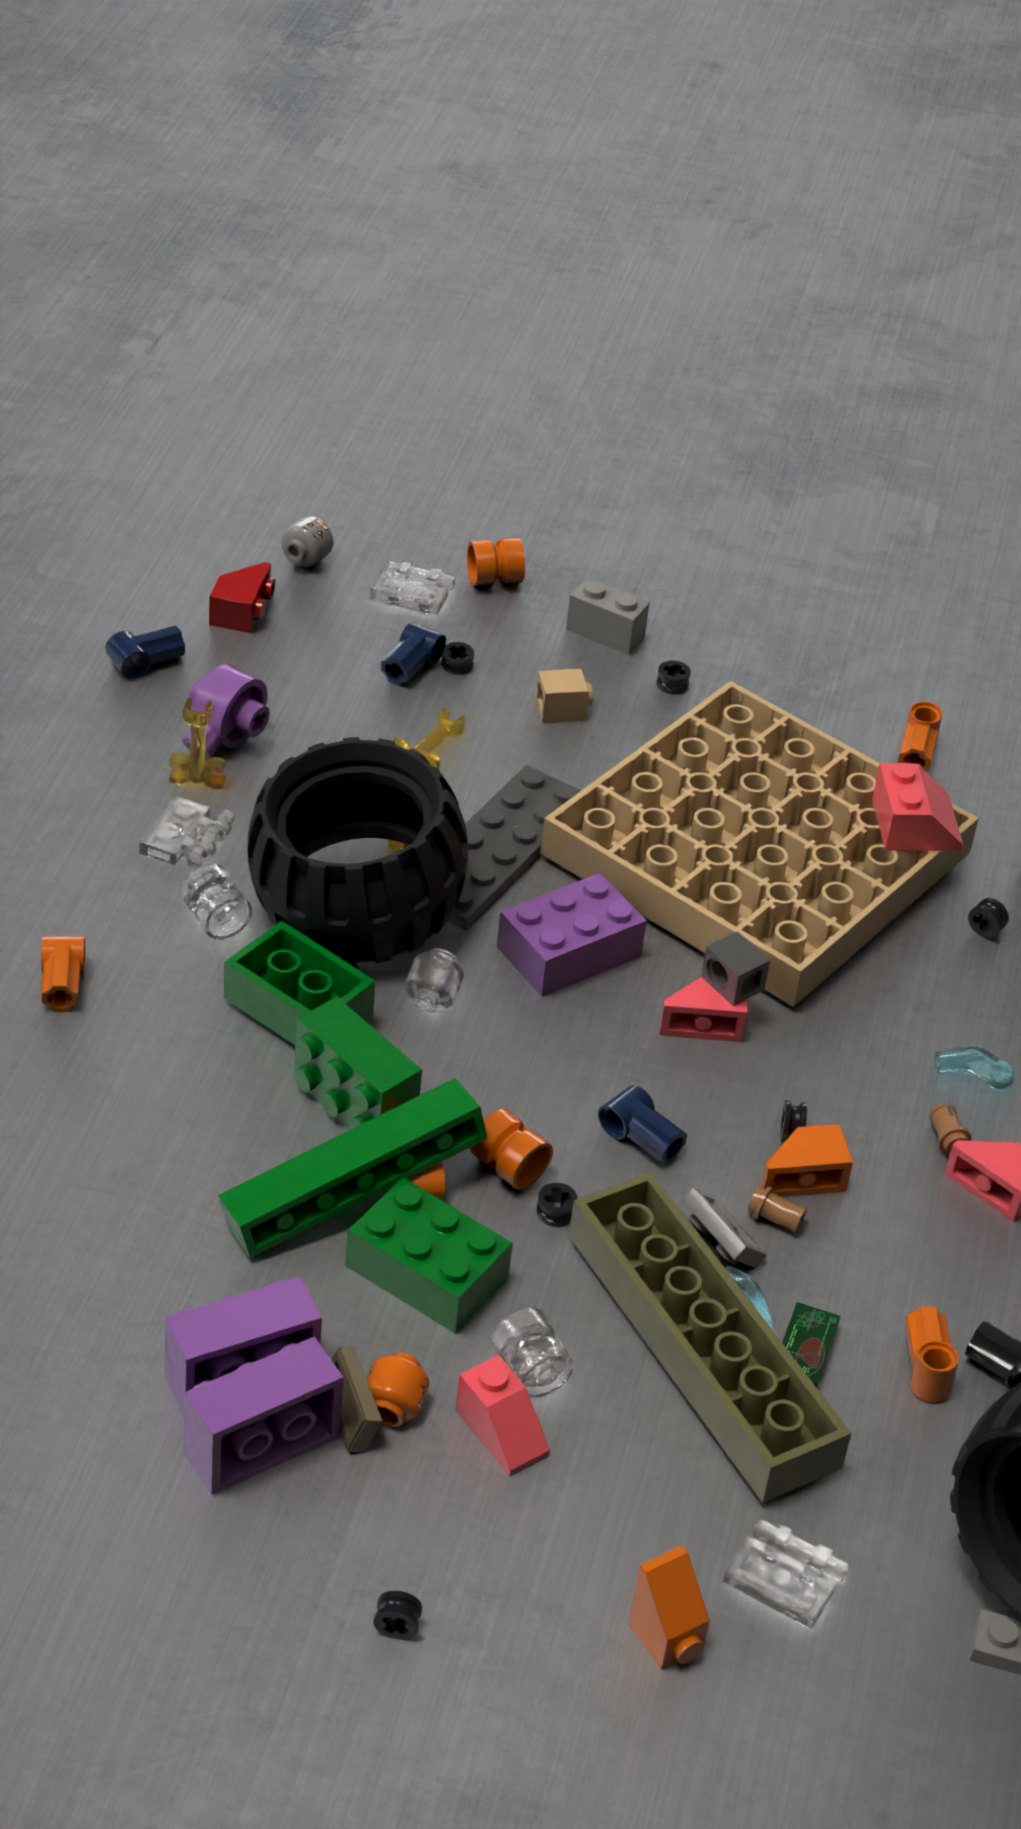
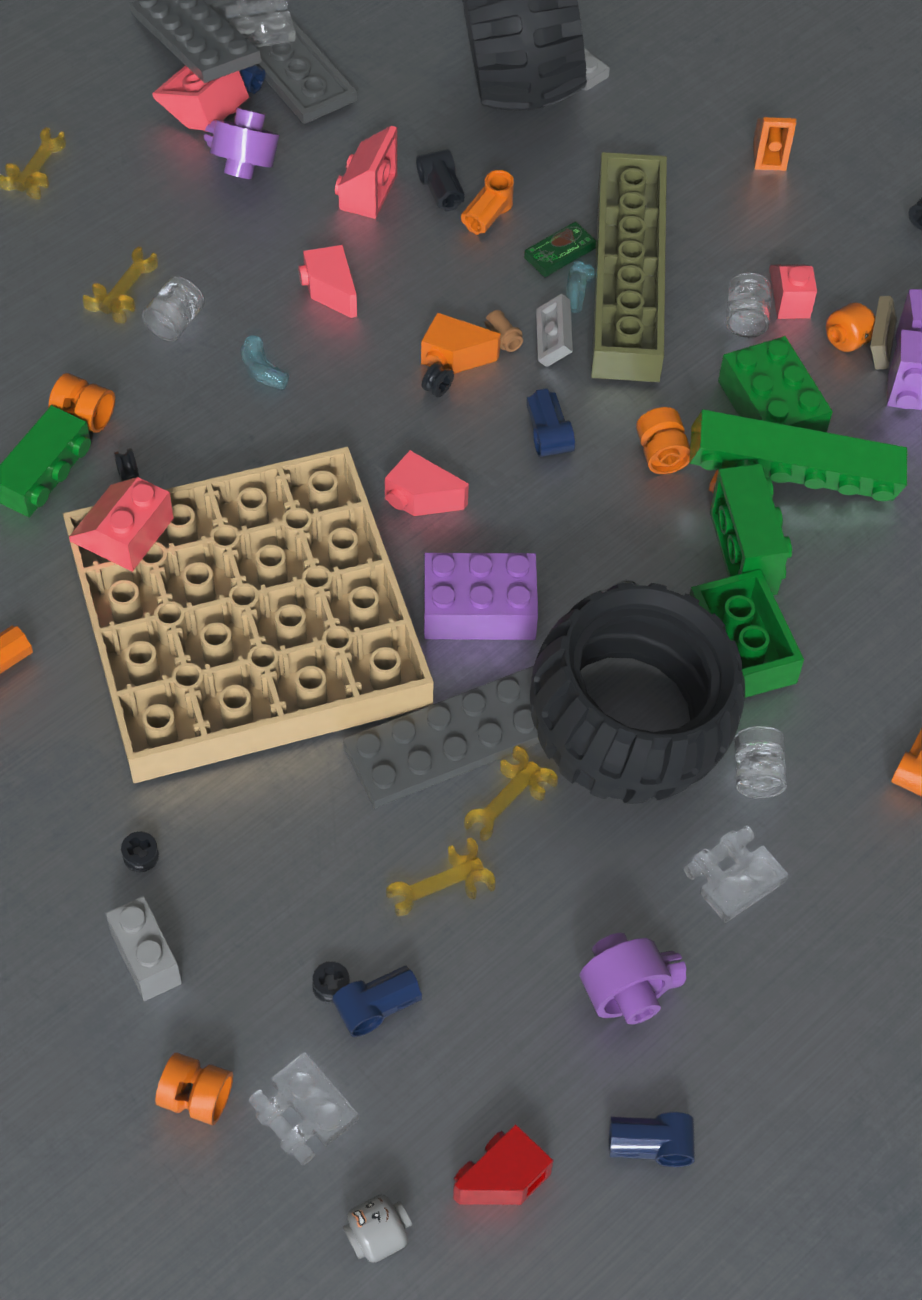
camera: 145 degrees left, 15 degrees up
clear yellow bar [169,698,226,790] -> none
tan brick [535,669,593,723] -> none
black bush [536,1183,578,1227] -> none
dark grey brick [701,931,770,1006] -> none
clear plate [723,1519,849,1629] -> none
medium nougat pin [929,1103,972,1156] -> none

